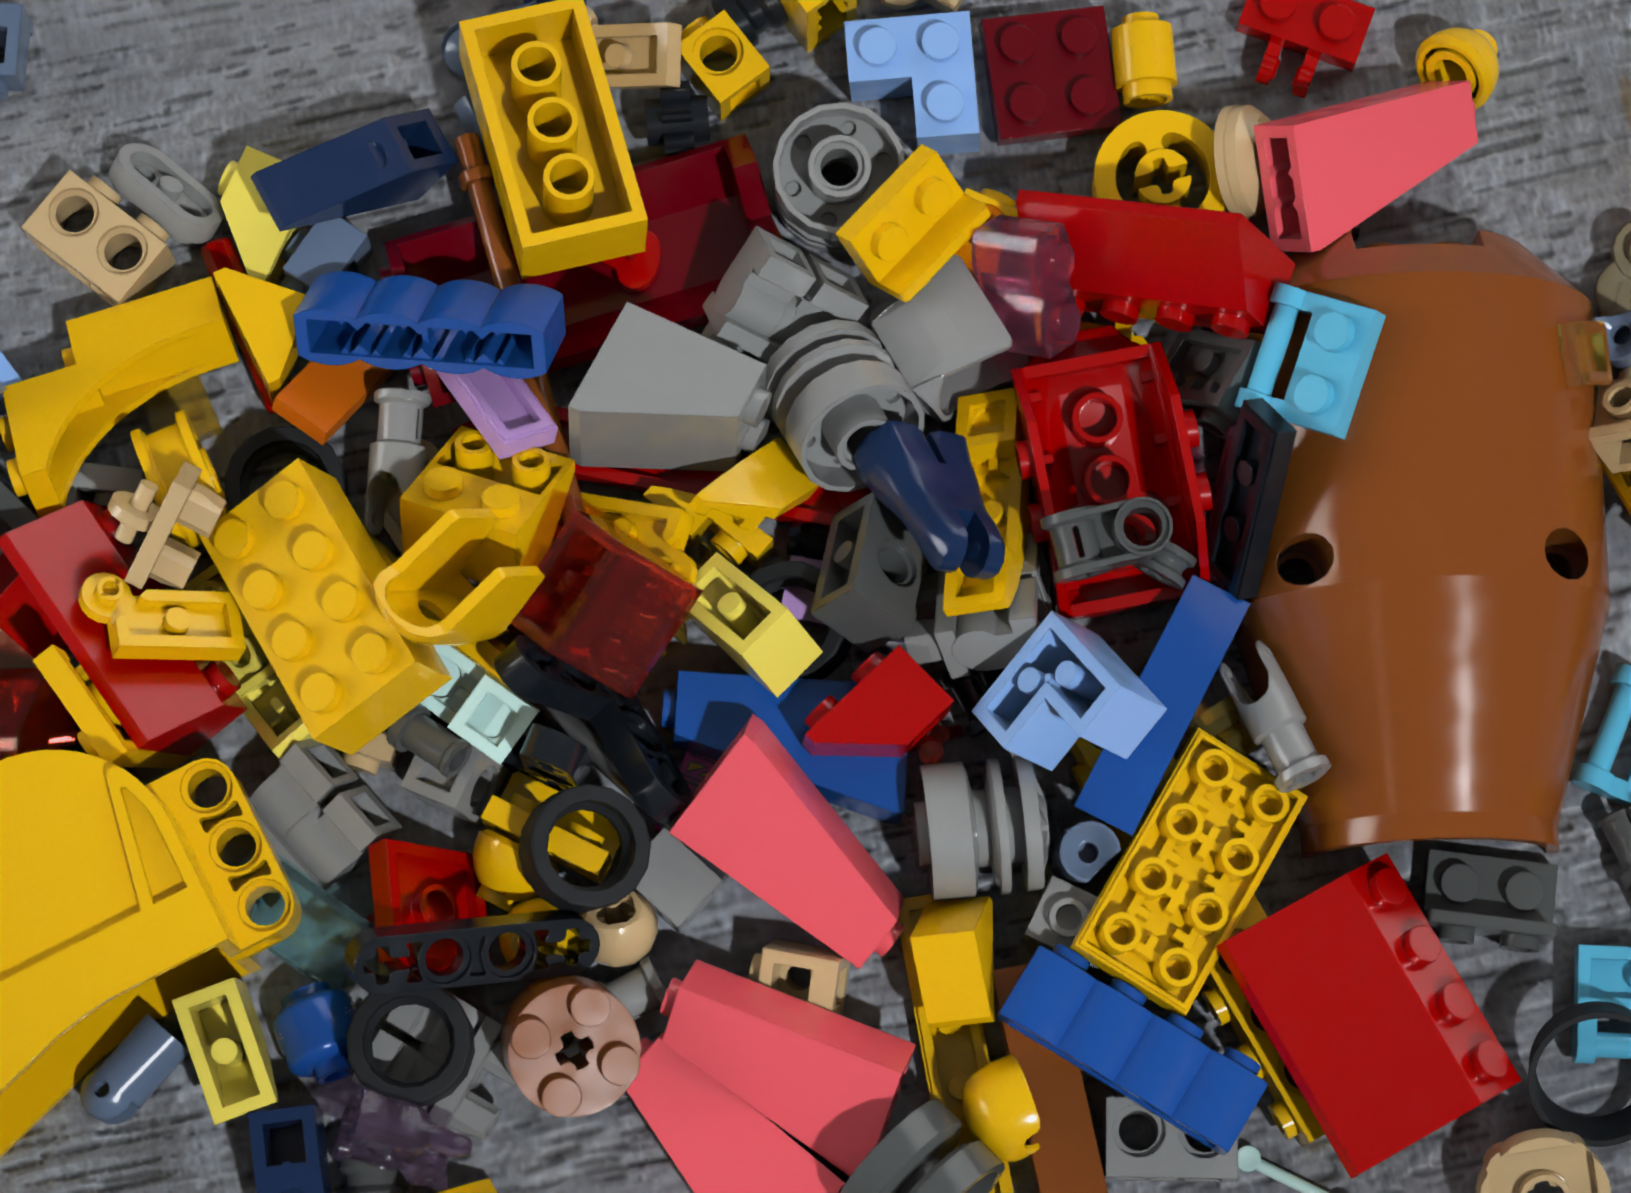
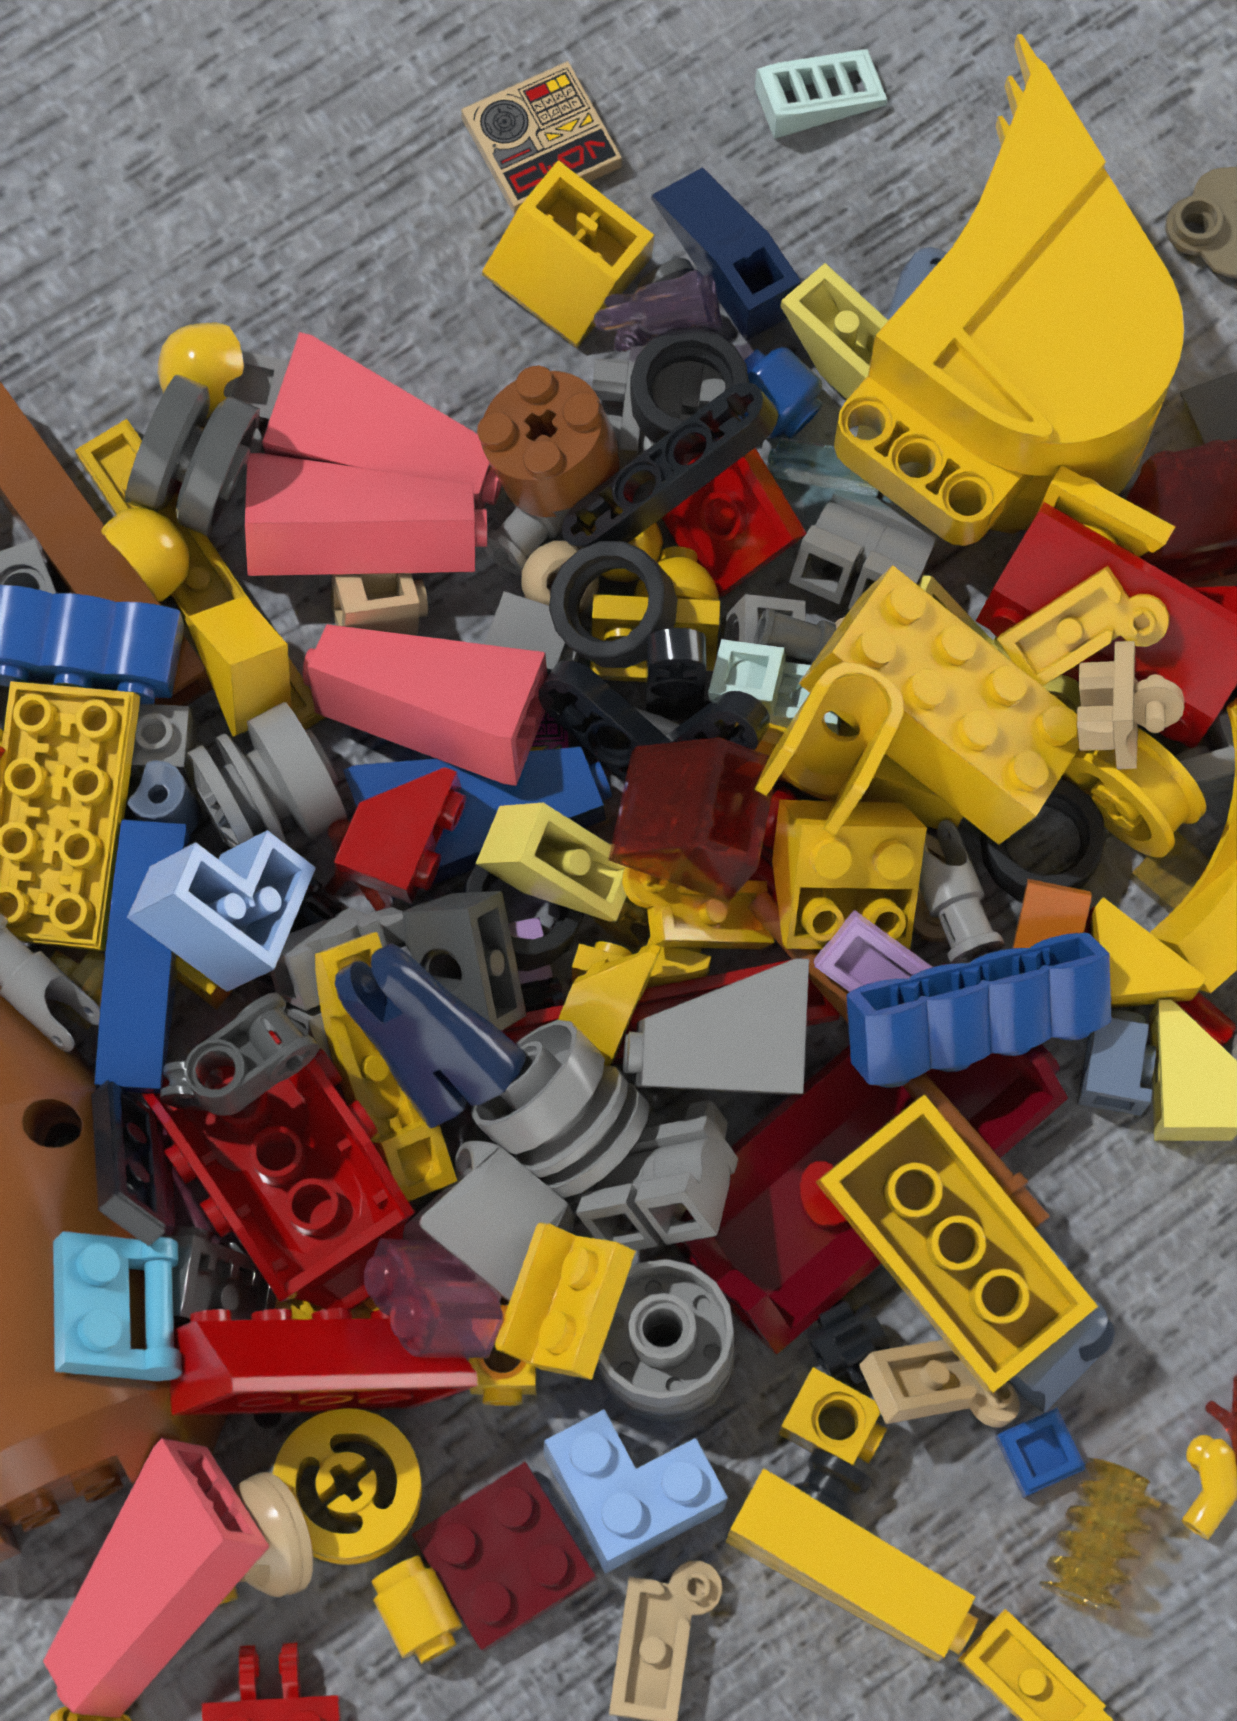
camera: 155 degrees right, 5 degrees down
dark blue slope [251,108,458,231] -> none

